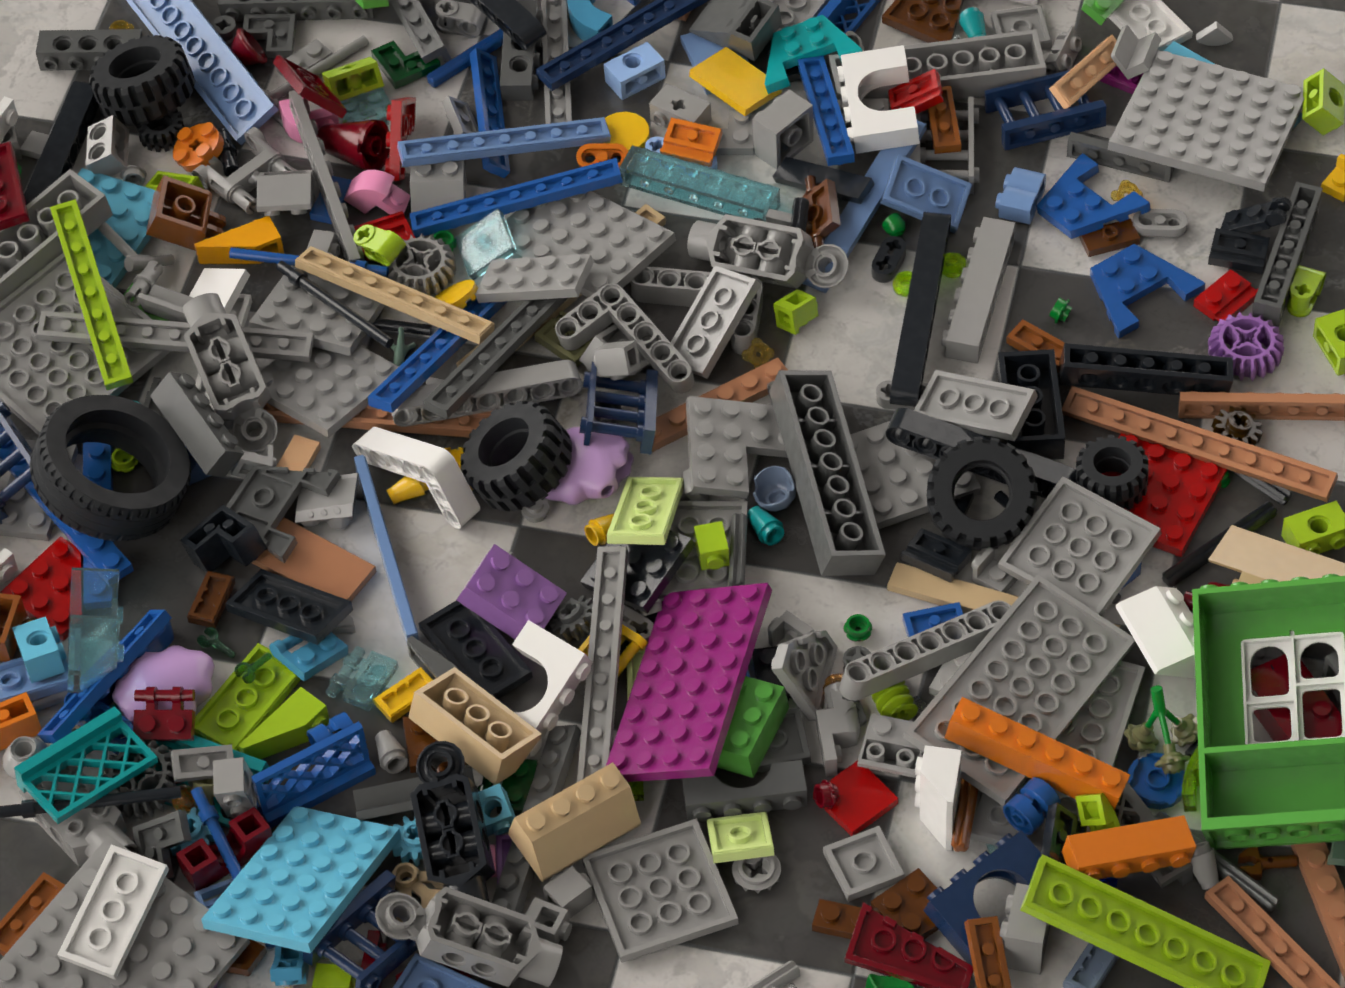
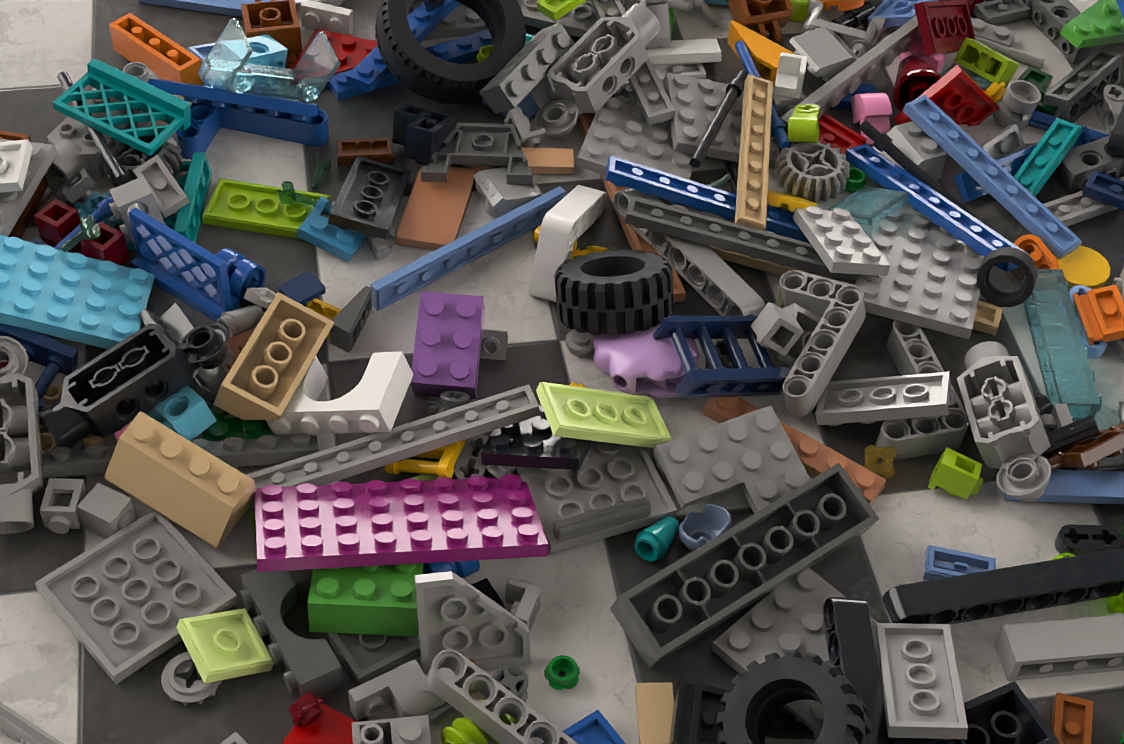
camera: 60 degrees right, 5 degrees down
lavender piece [112,645,214,724] -> none
dark red plate [133,687,195,741] -> none
lime slope [239,687,329,759] -> none
clear light blue plate [326,646,399,712] -> none
black plate [418,600,533,699] -> none
lime brick [694,521,730,571] -> none
none -> clear green hand [60,215,100,253]
none -> white tile [244,288,276,309]
none -> dark blue panel [278,271,326,307]
none -> white panel [773,53,807,99]
none -> black bar [859,120,984,224]
none -> medium blue tile [923,545,996,580]
none -> black tyre [977,247,1037,307]
none -> yellow plate [985,82,1006,103]
none -> light grey wheel [994,80,1041,131]
none -> teal tile [1014,118,1082,197]

